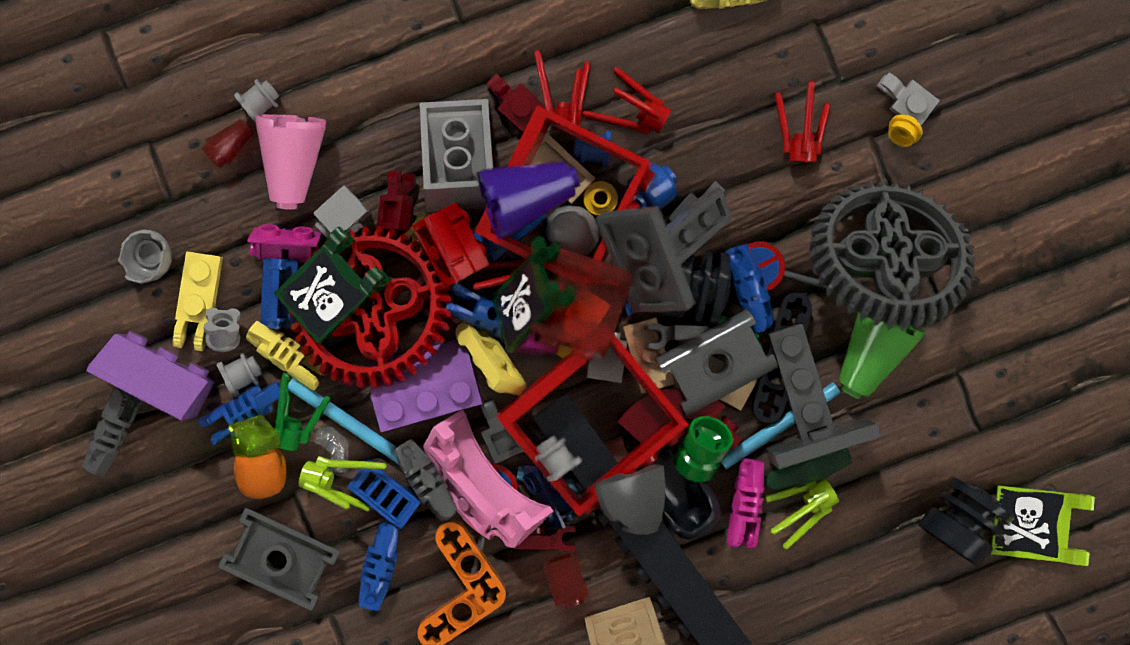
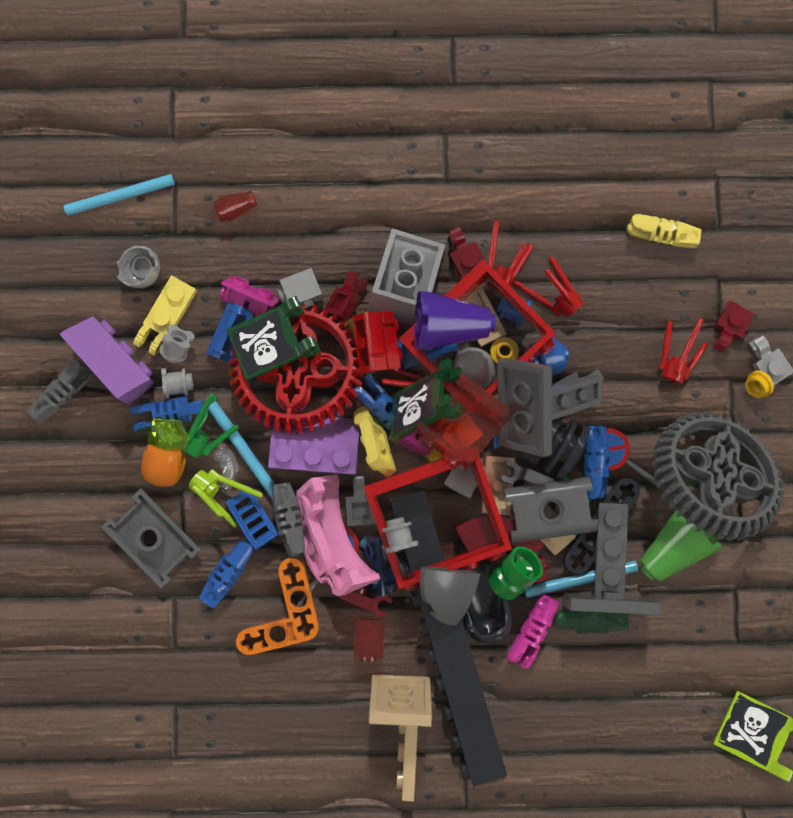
camera: 15 degrees right, 5 degrees down
light grey brick [234,79,280,122] -> none
light yellow hinge [246,321,326,391] -> none
bright pink cone [256,114,326,209] -> none
lime plant [765,478,839,549] -> none
black wheel [918,476,1014,568] -> none
none -> medium azure bar [64,174,175,216]
none -> dark red plate [712,300,755,352]

